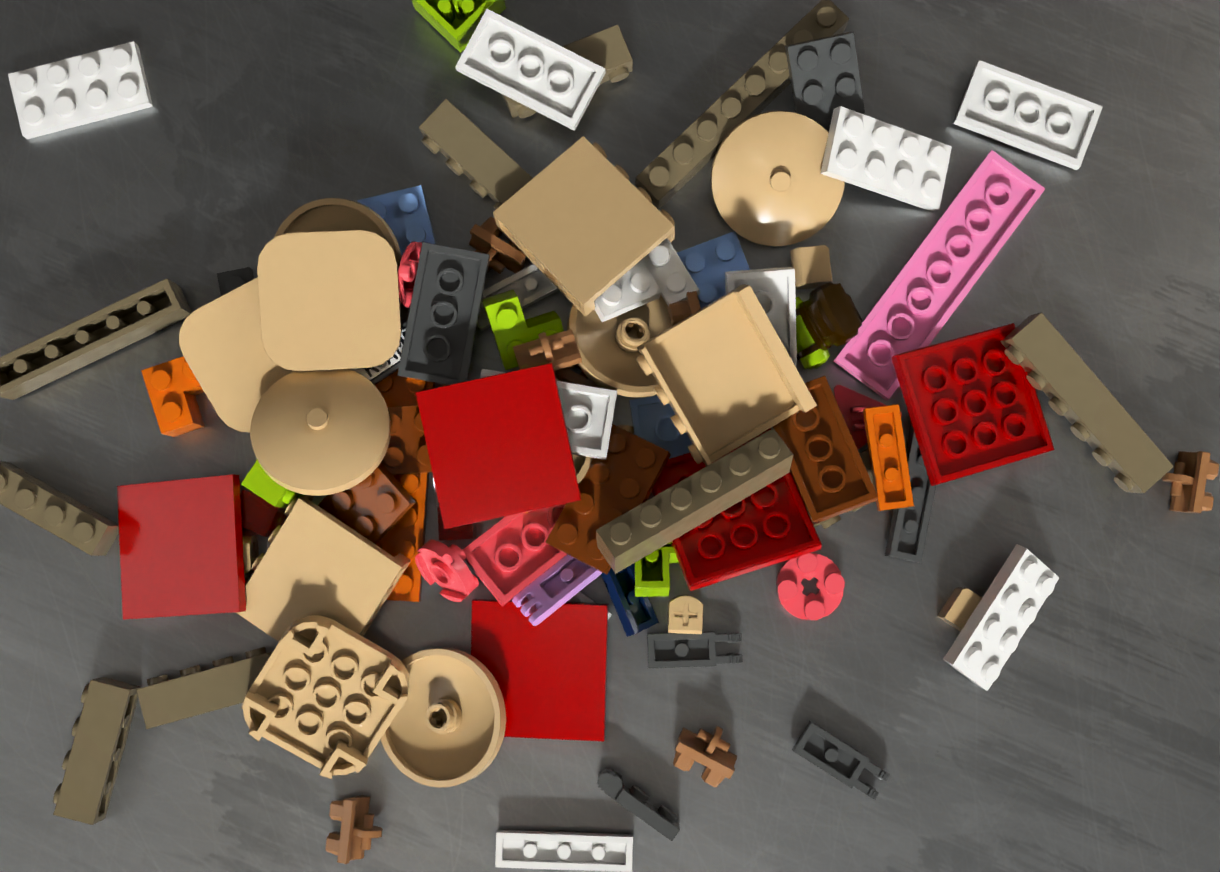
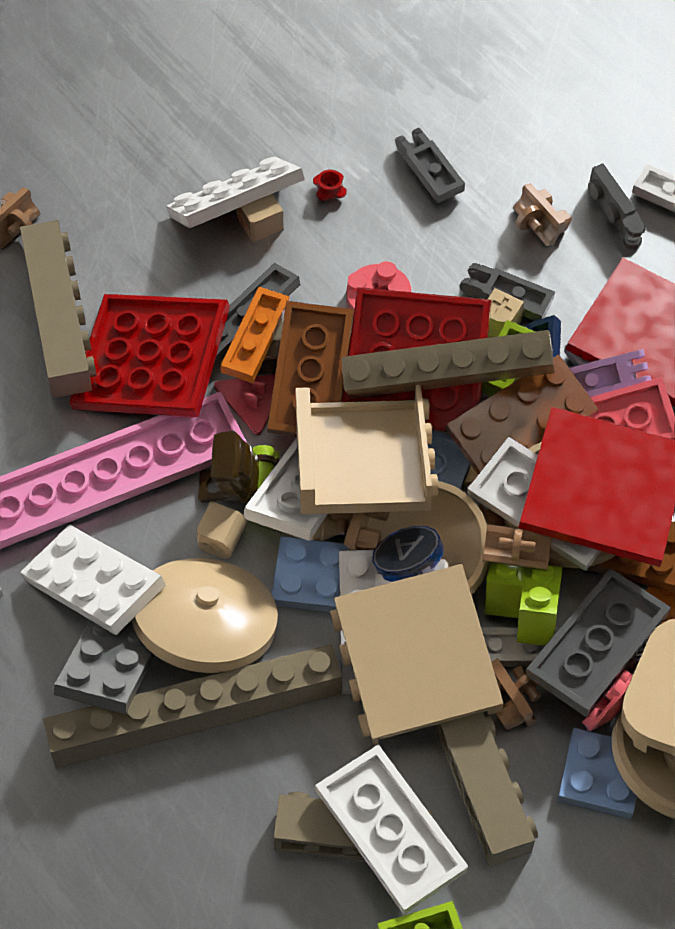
camera: 160 degrees left, 25 degrees down
none -> red plate [313,169,347,201]
none -> tile [372,526,444,582]

